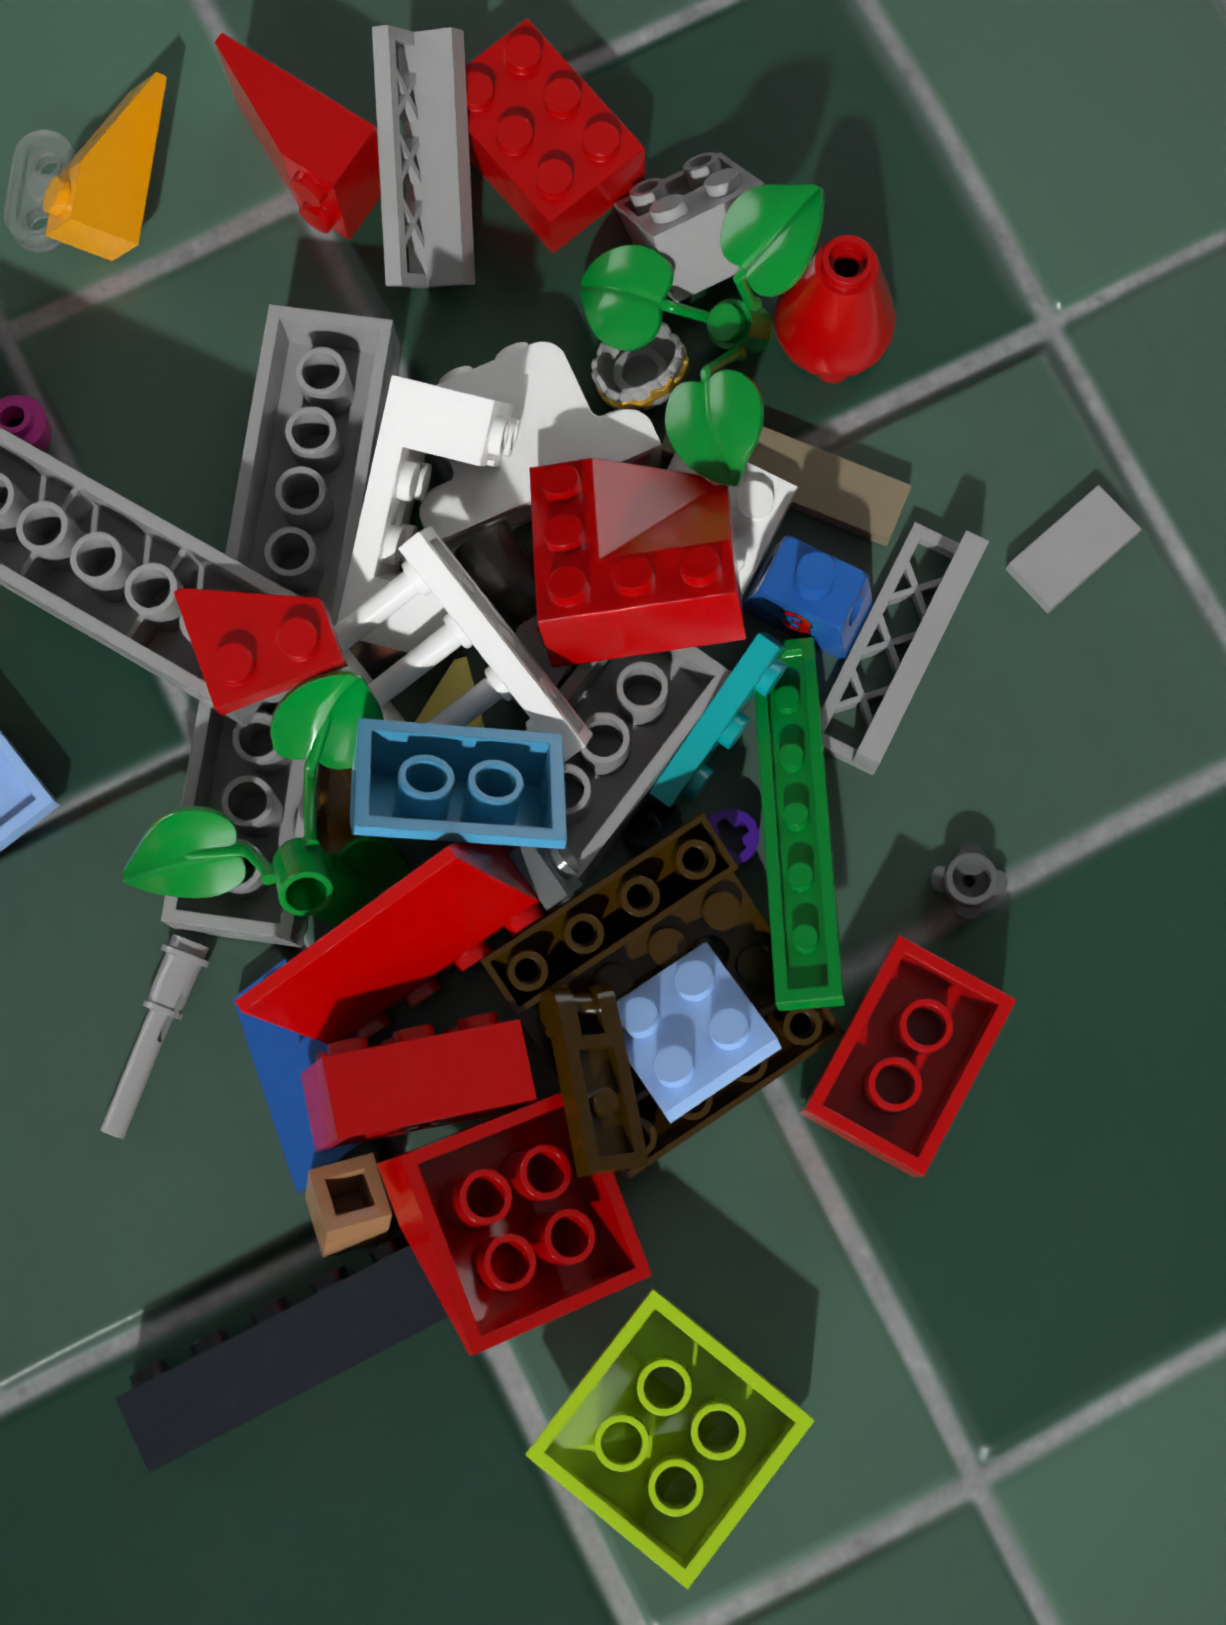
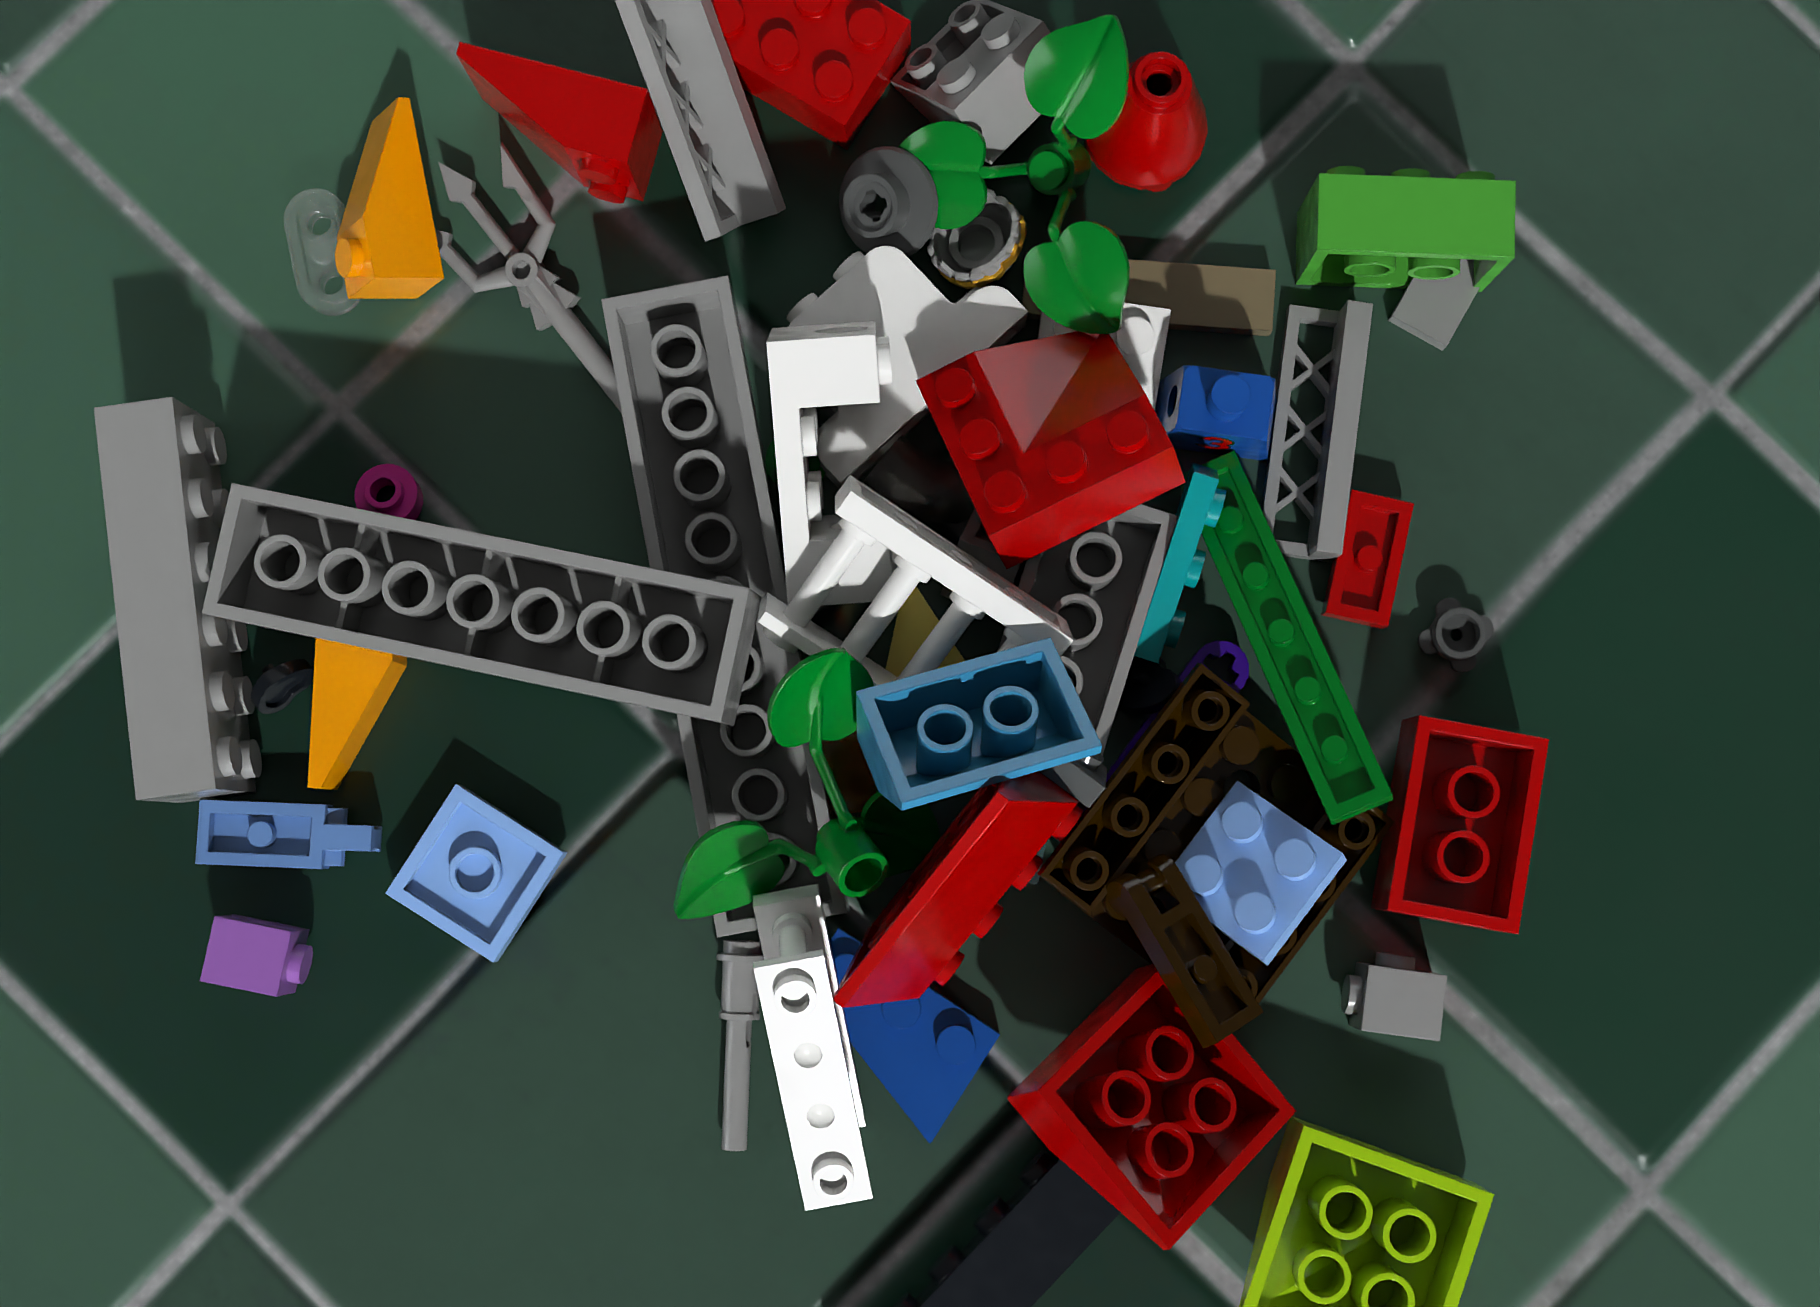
camera: 20 degrees left, 5 degrees up
red wing [174,588,348,716] -> none
red brick [300,1012,537,1152] -> none
medium nougat brick [305,1153,392,1258] -> none
none -> light grey piece [435,142,622,413]
none -> white fence [753,884,873,1211]
none -> dark grey piece [839,146,938,257]
none -> bright green brick [1295,166,1516,292]
none -> red plate [1321,489,1414,629]
none -> light grey brick [1341,952,1447,1041]

